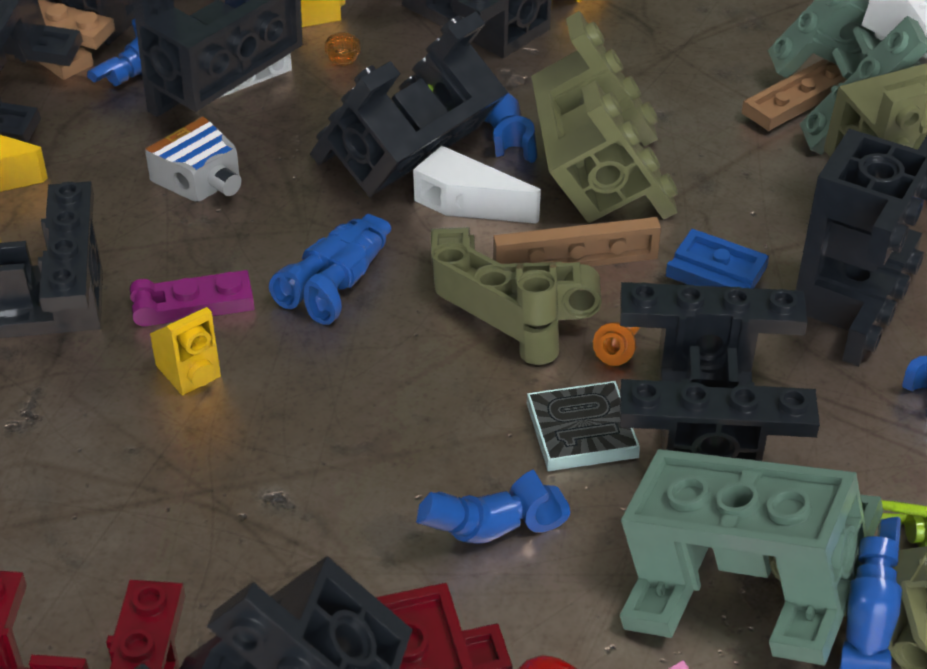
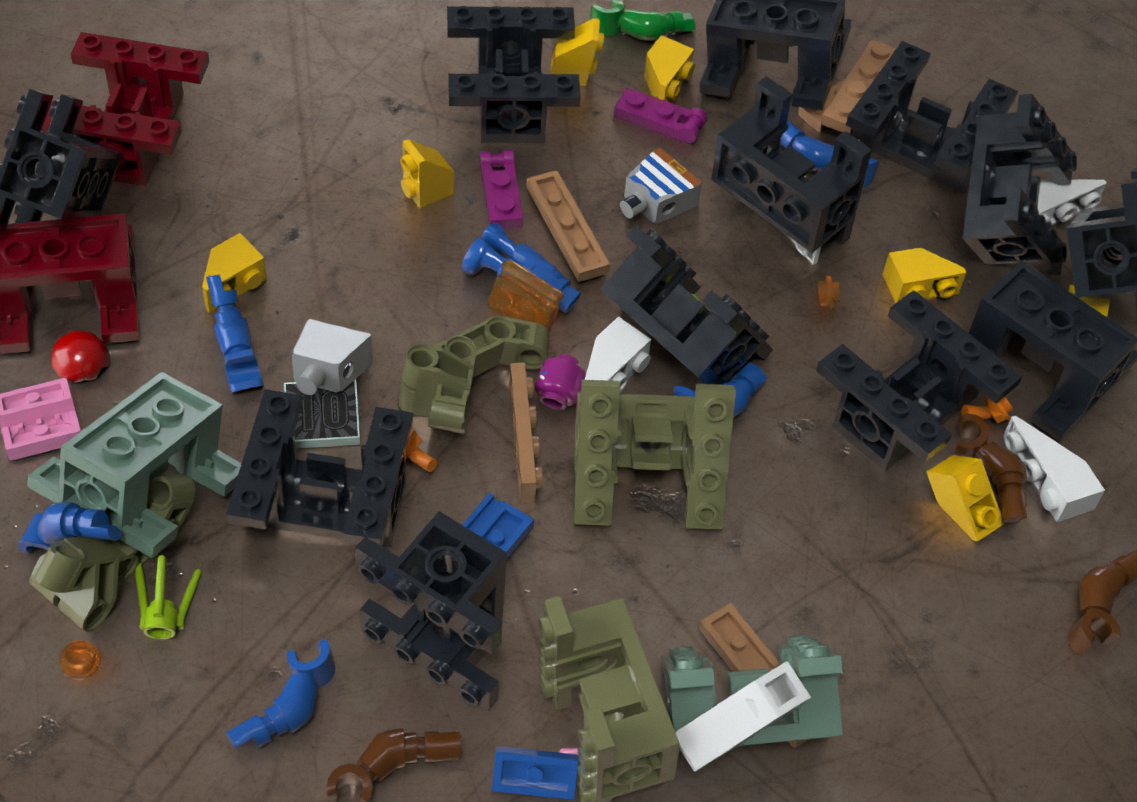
camera: 90 degrees right, 10 degrees up
none -> yellow slope [202,233,267,313]
none -> light grey torso [292,319,372,395]
none -> clear orange plate [487,259,565,332]
none -> medium nougat plate [526,170,610,282]
none -> magenta head [535,354,586,410]
none -> magenta plate [613,87,708,143]

